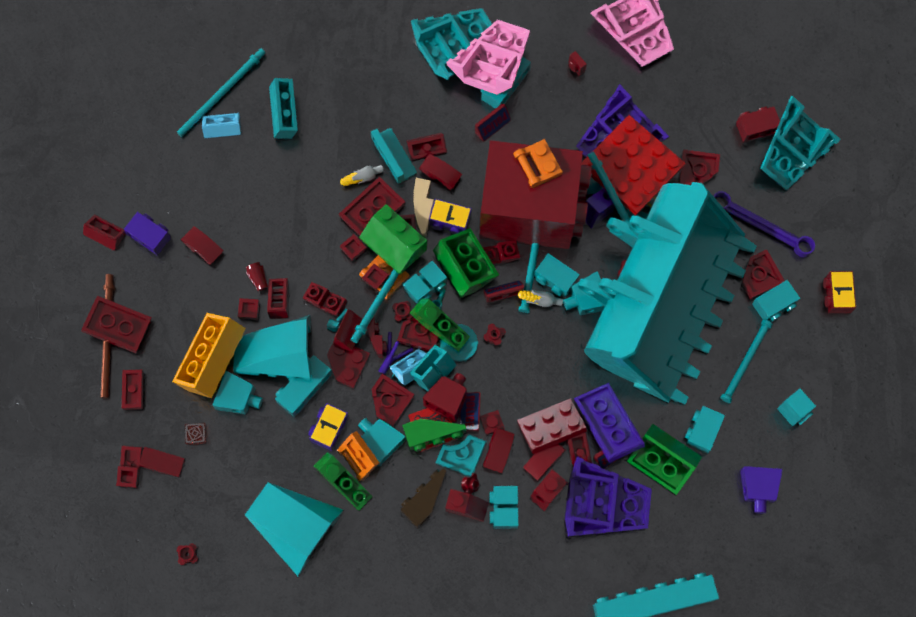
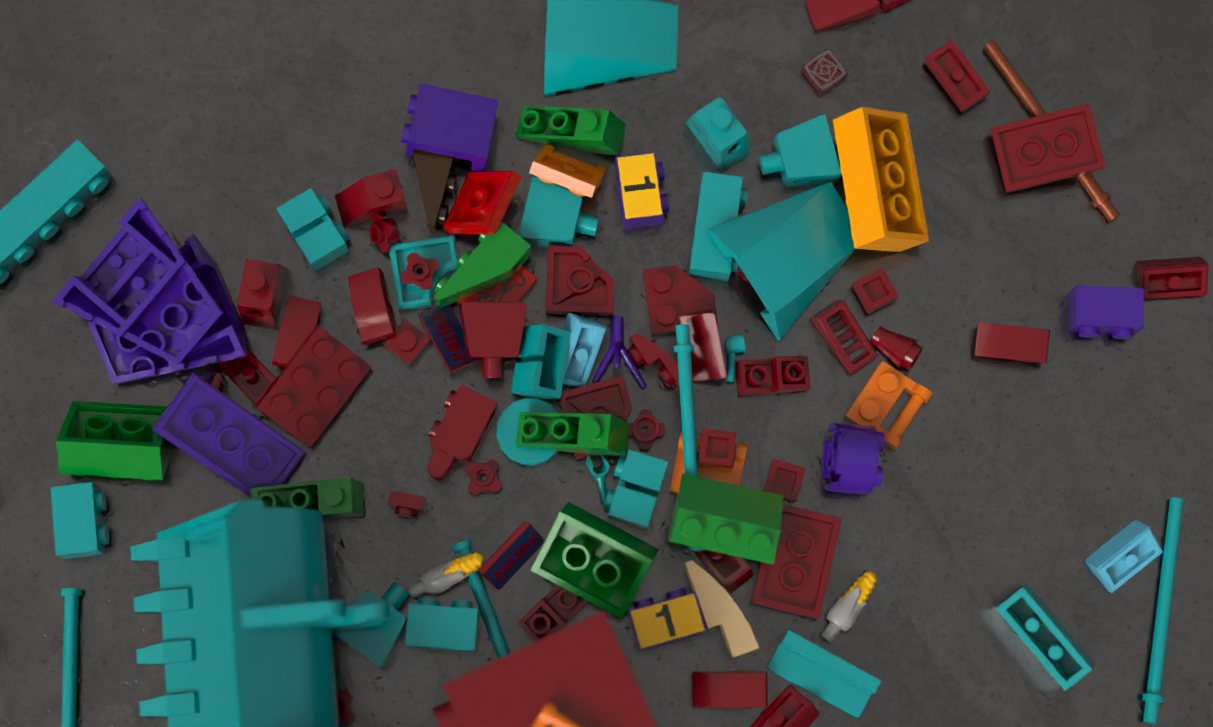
camera: 145 degrees right, 5 degrees up
none -> dark purple wedge [51,197,223,365]
none -> green slope [251,477,364,520]
none -> dark red plate [388,491,427,518]
none -> dark purple panel [401,83,499,171]
none -> dark red plate [401,252,439,290]
none -> dark red hinge [427,384,499,482]
none -> red tile [443,171,521,235]
none -> teal torso [686,97,749,173]
none -> dark purple brick [822,422,885,494]
none -> orange plate [844,361,933,450]

